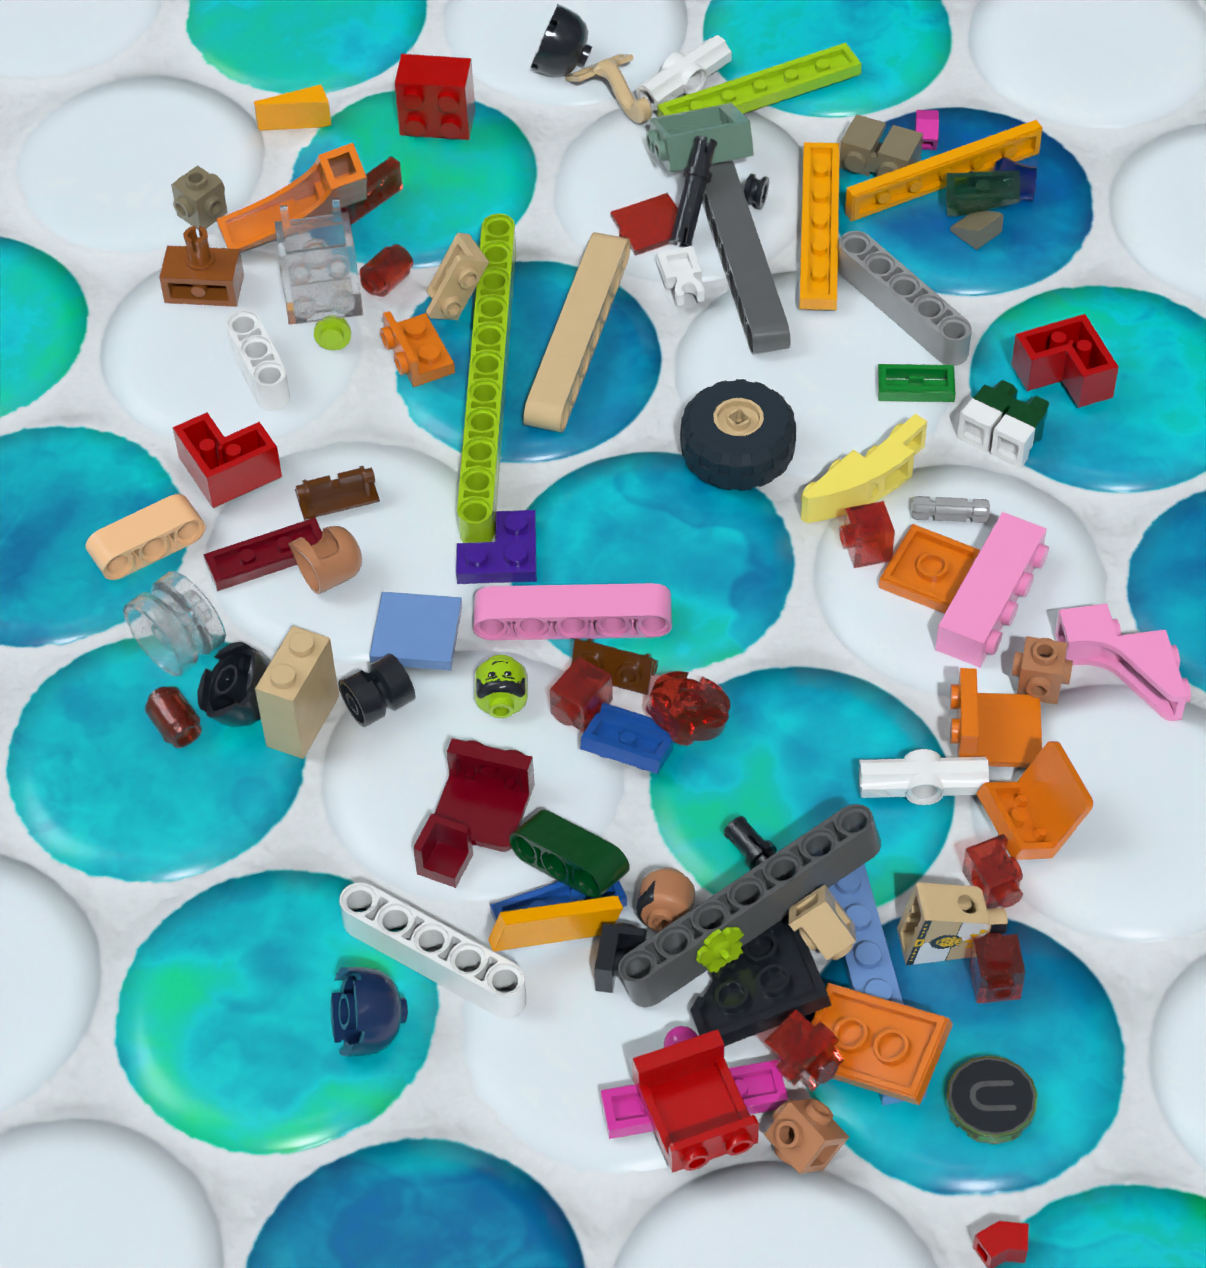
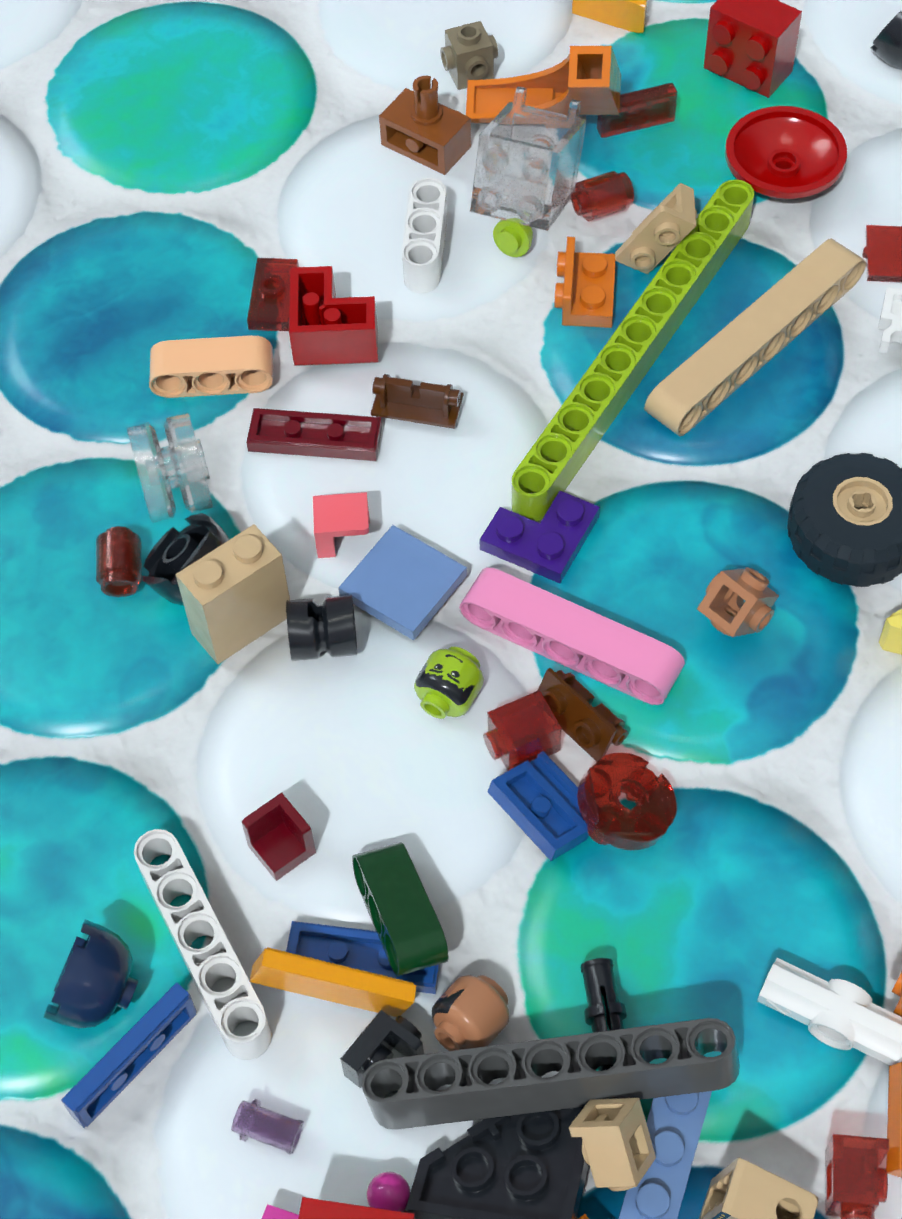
camera: 30 degrees right, 5 degrees up
nougat helmet [288,526,362,594] -> none
dark red bracket [434,738,535,852] -> none
lime plant [696,927,744,973] -> none
none -> blue tile [61,982,197,1128]
none -> clear purple pin [231,1099,304,1155]
none -> clear red plate [247,258,299,331]
none -> coral panel [313,492,370,558]
none -> nougat brick [697,567,779,637]
none -> red dish [725,106,847,199]

